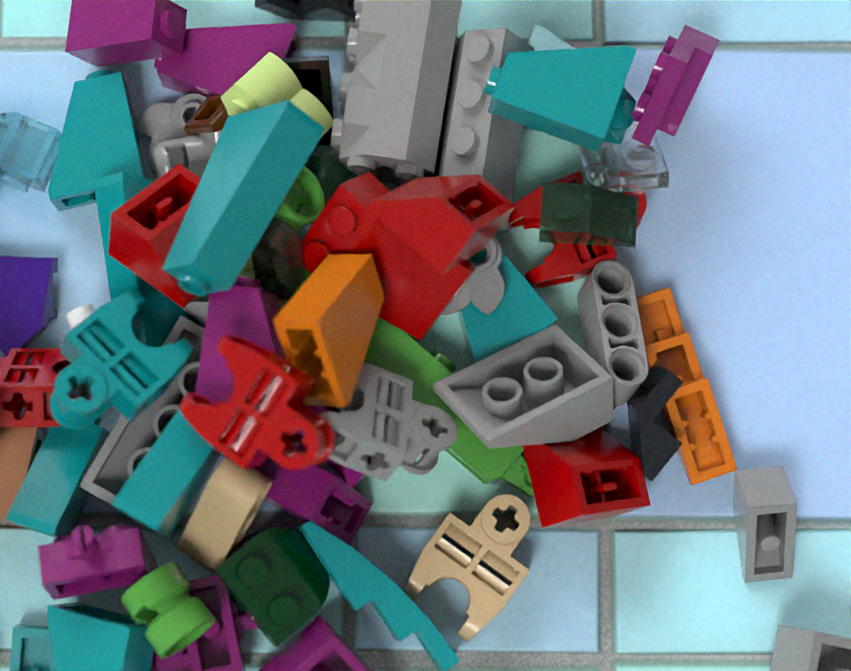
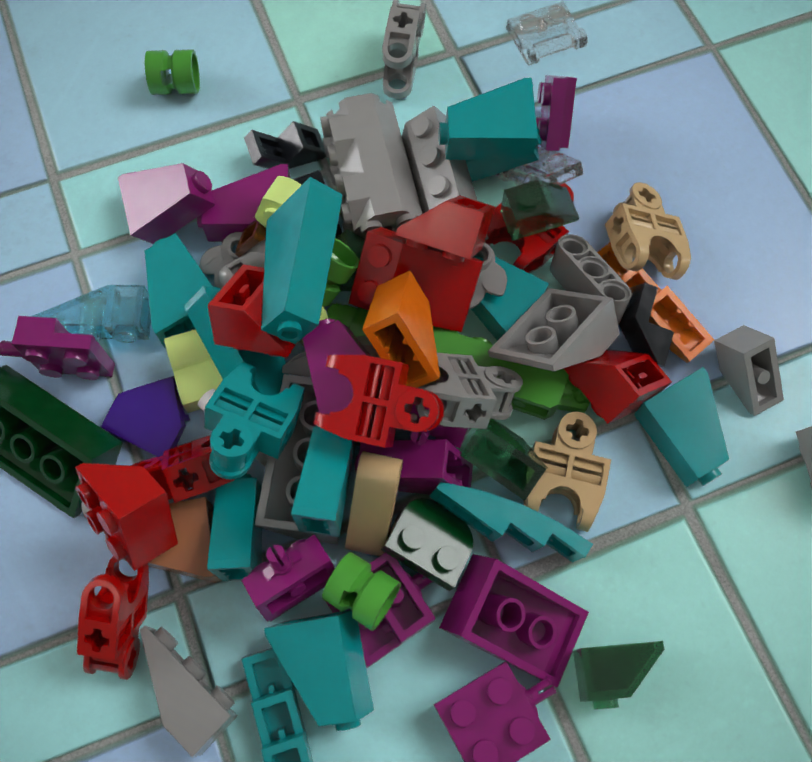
camera: 20 degrees left, 10 degrees down
clear smoke beam [251,217,305,300] -> none
none -> yellowish green brick [164,329,223,413]
none -> clear green slope [461,418,548,501]
none -> tan piece [605,182,691,280]
none -> teal slope [634,367,729,488]

